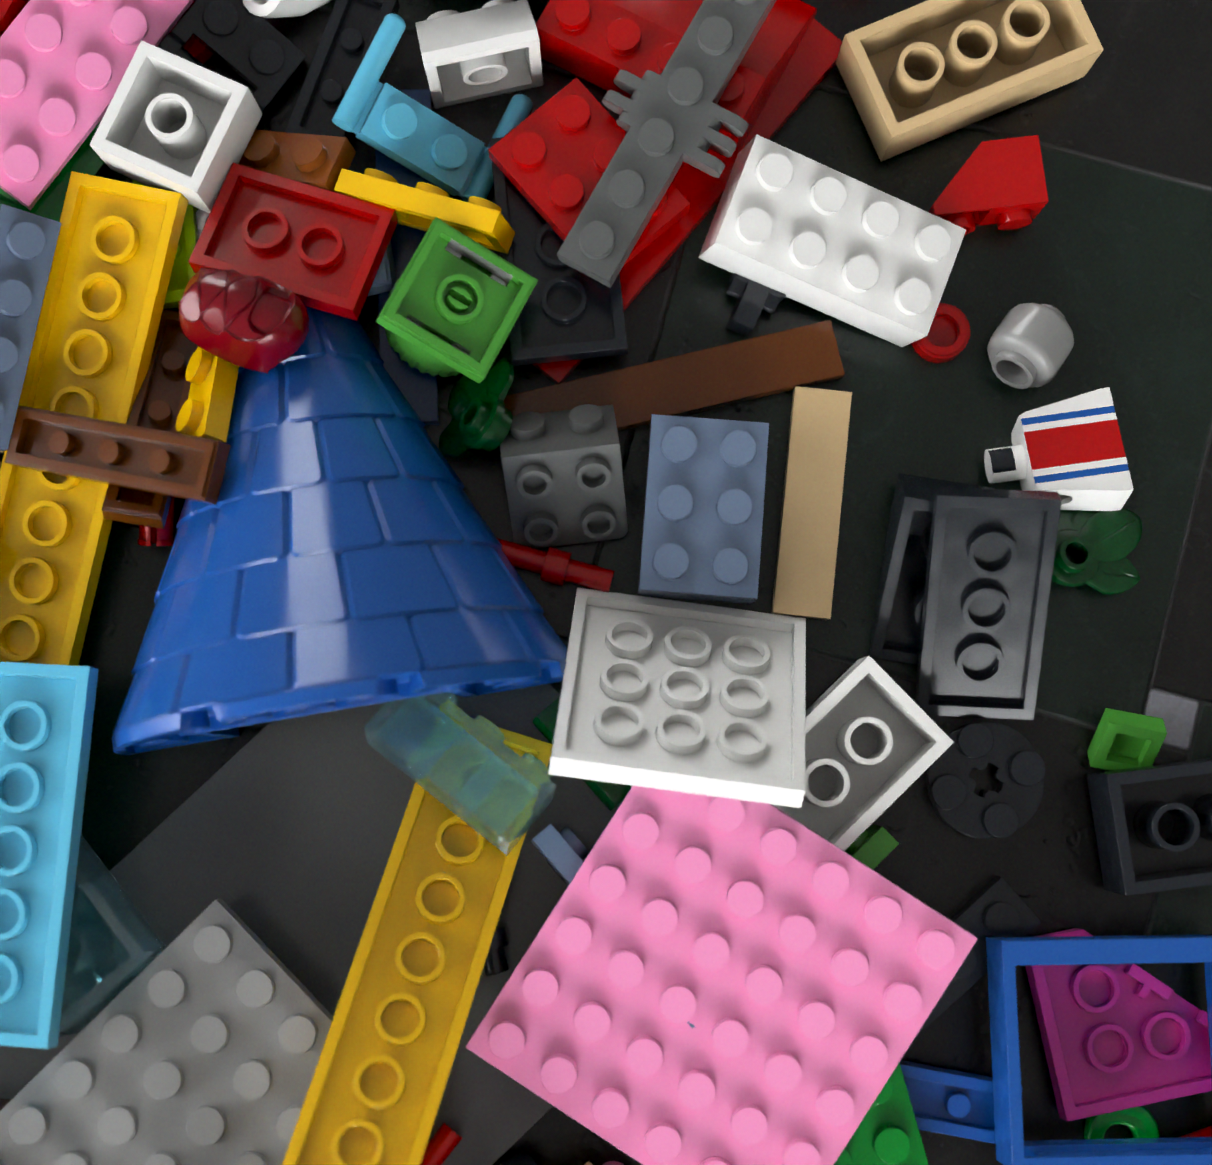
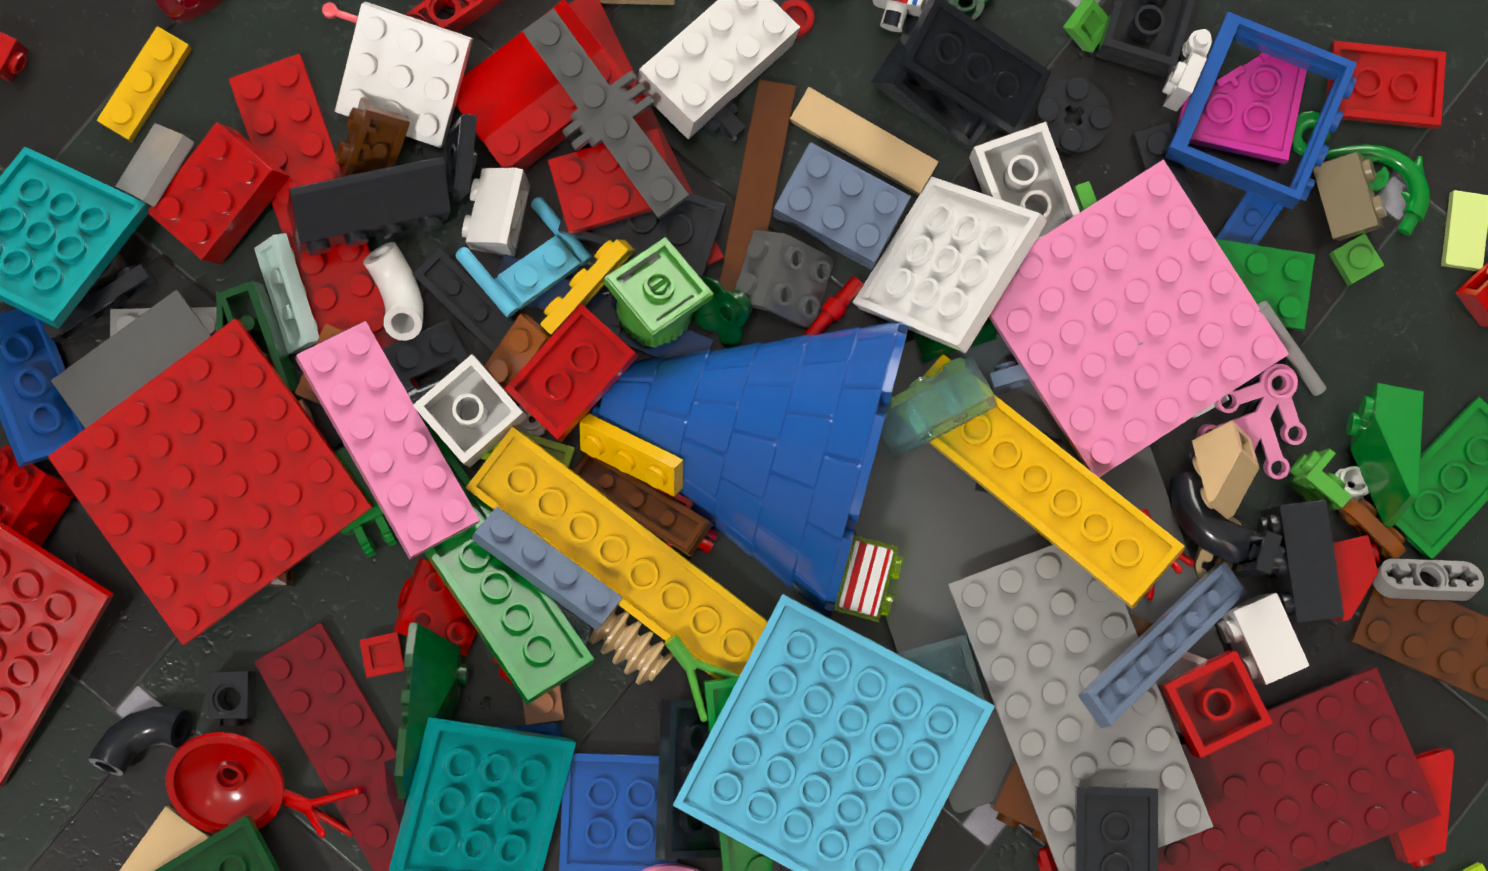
camera: 65 degrees left, 0 degrees up
reddish brown tile [5,405,231,505] -> none
dark red piece [179,268,309,373] -> none
none -> brick [834,535,904,622]
none -> white plate [1162,29,1212,112]

